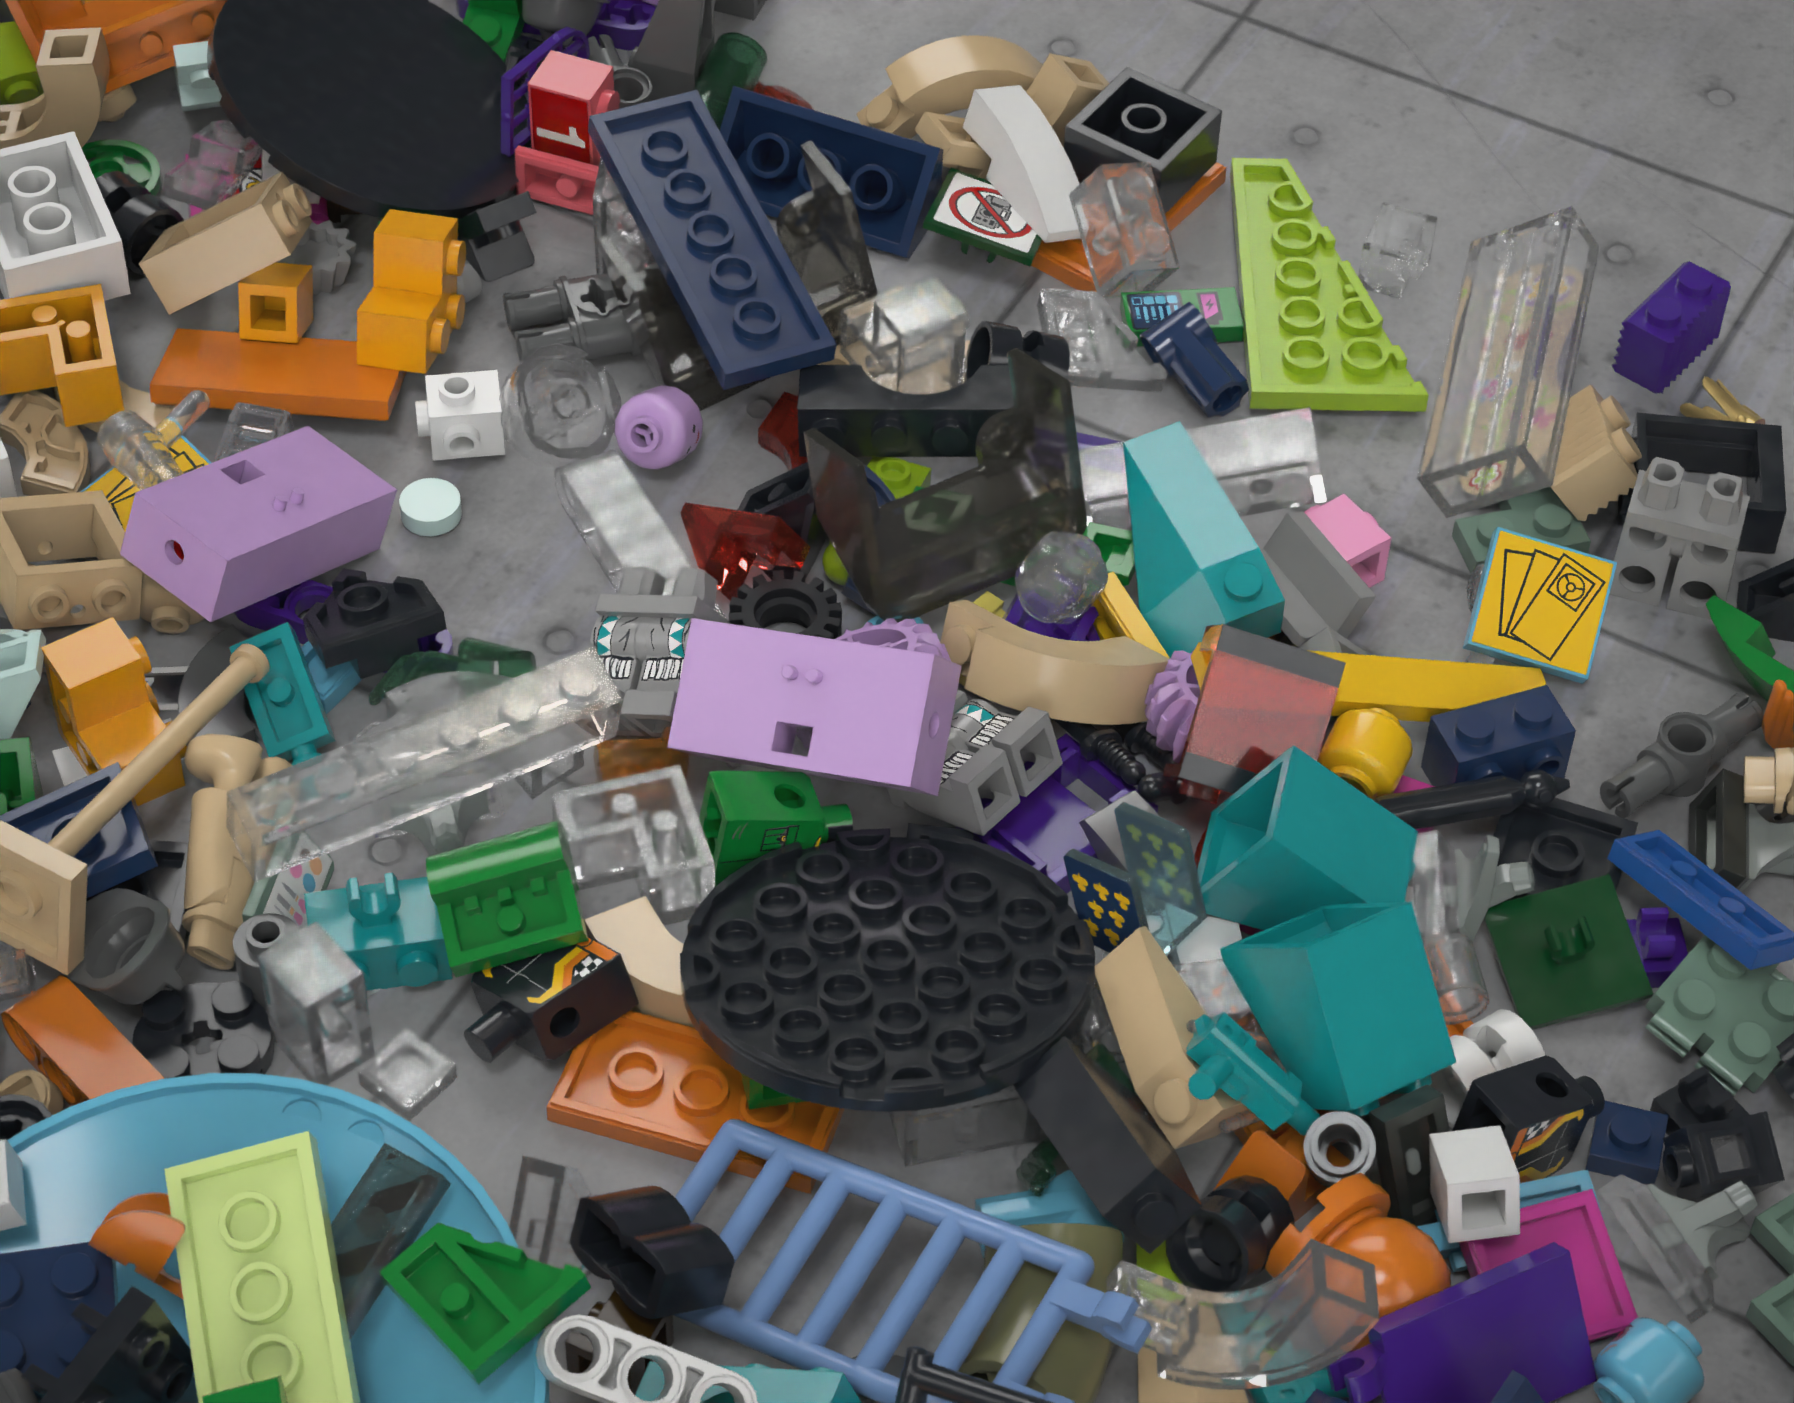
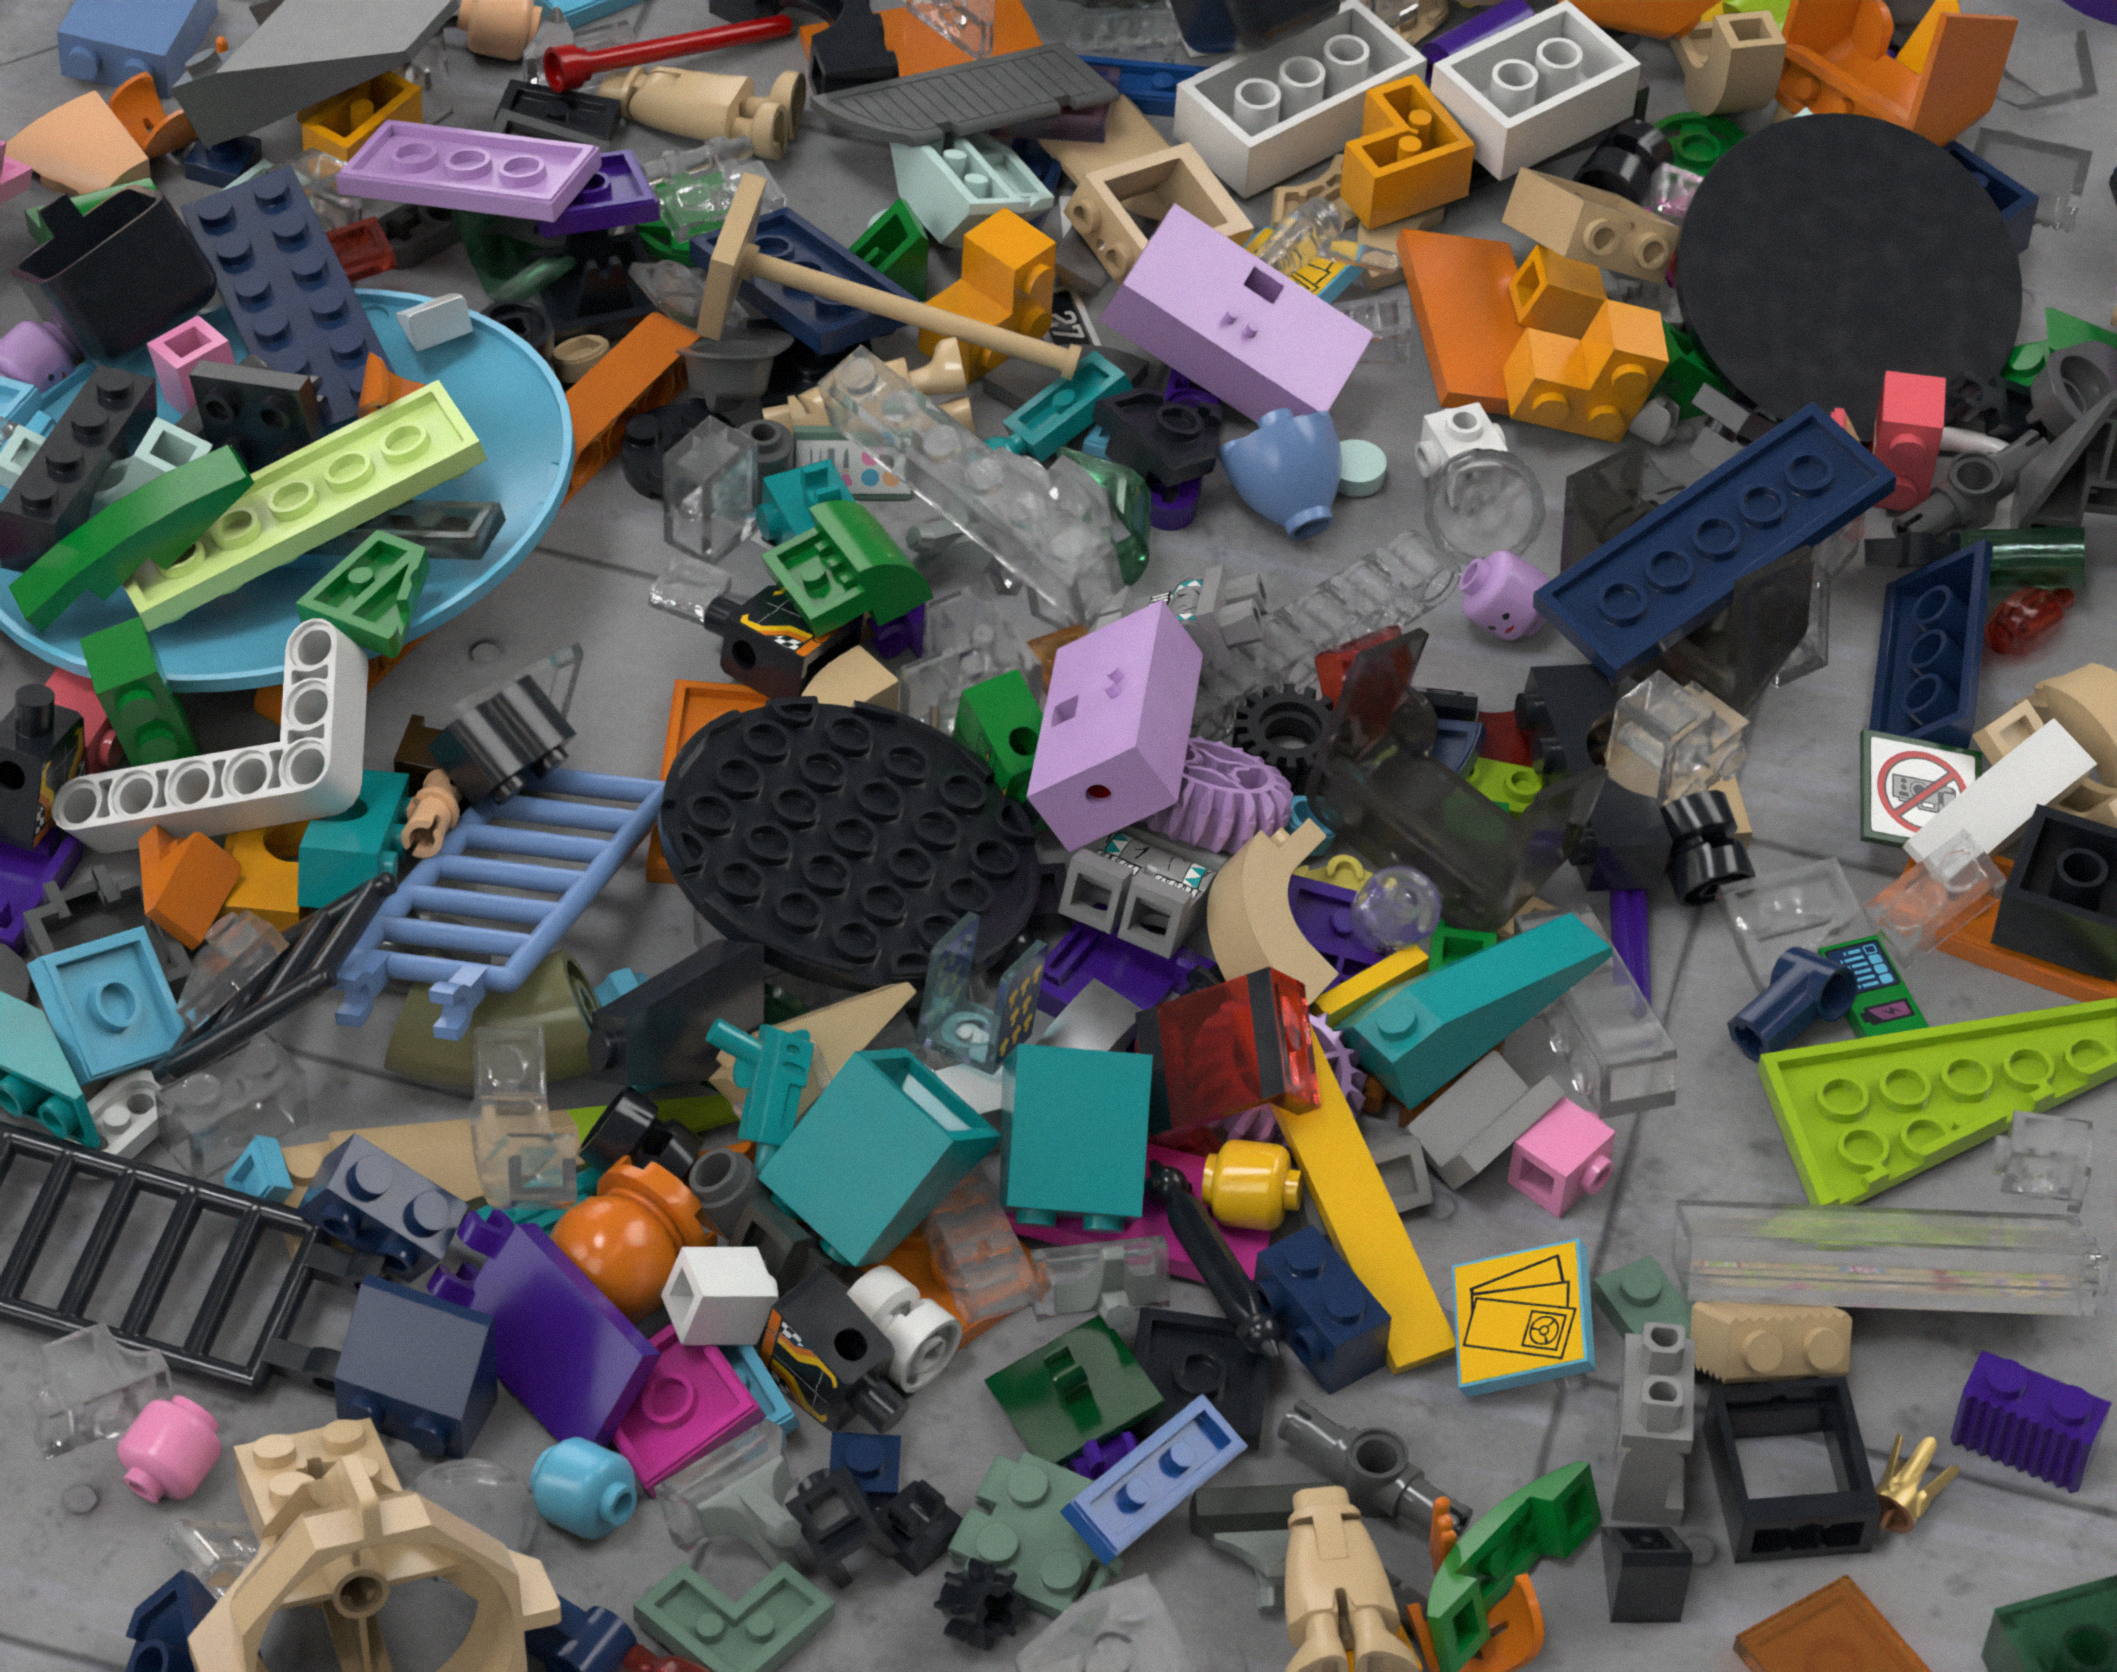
camera: 75 degrees right, 0 degrees up
dark purple window [501,27,590,156] -> none
none -> light nougat pin [401,768,464,859]
none -> medium blue piece [1218,408,1342,540]

